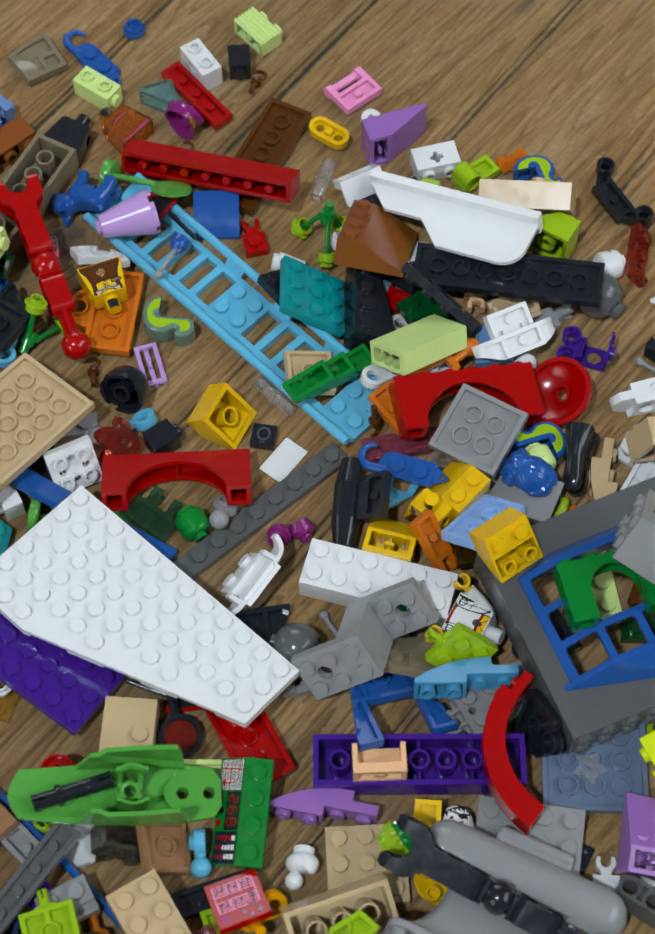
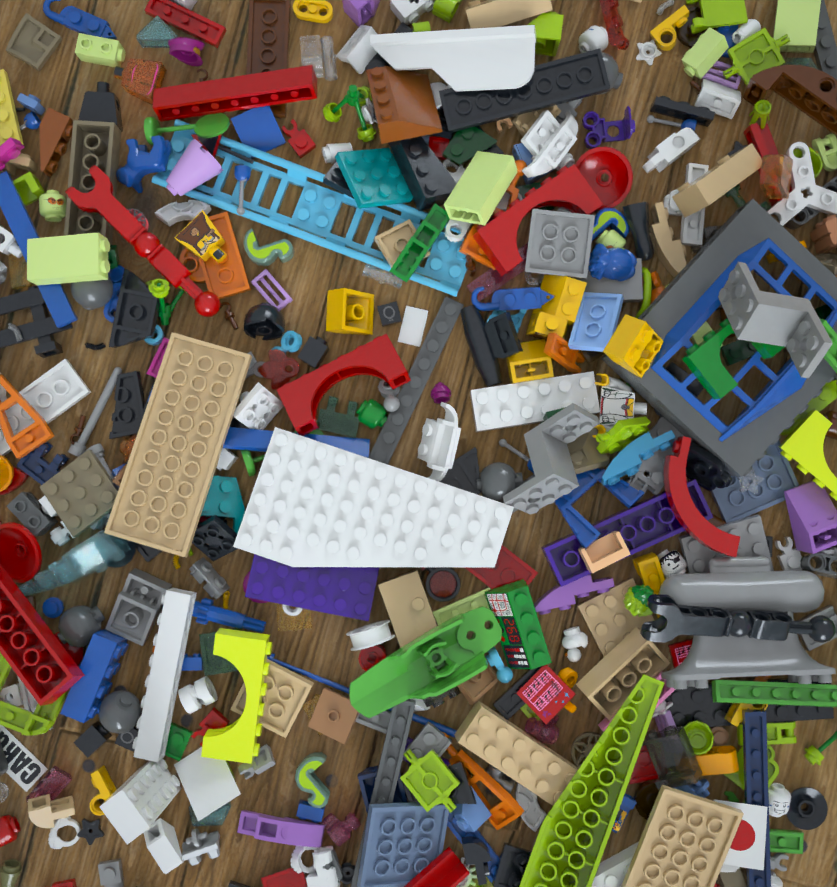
camera: 25 degrees left, 25 degrees up
black pin [30,771,114,812] -> none
magenta plate [289,517,314,543] -> none
black plate [401,261,481,332] -> none
none -> clear plate [300,35,324,78]
none -> white wheel [346,620,395,651]

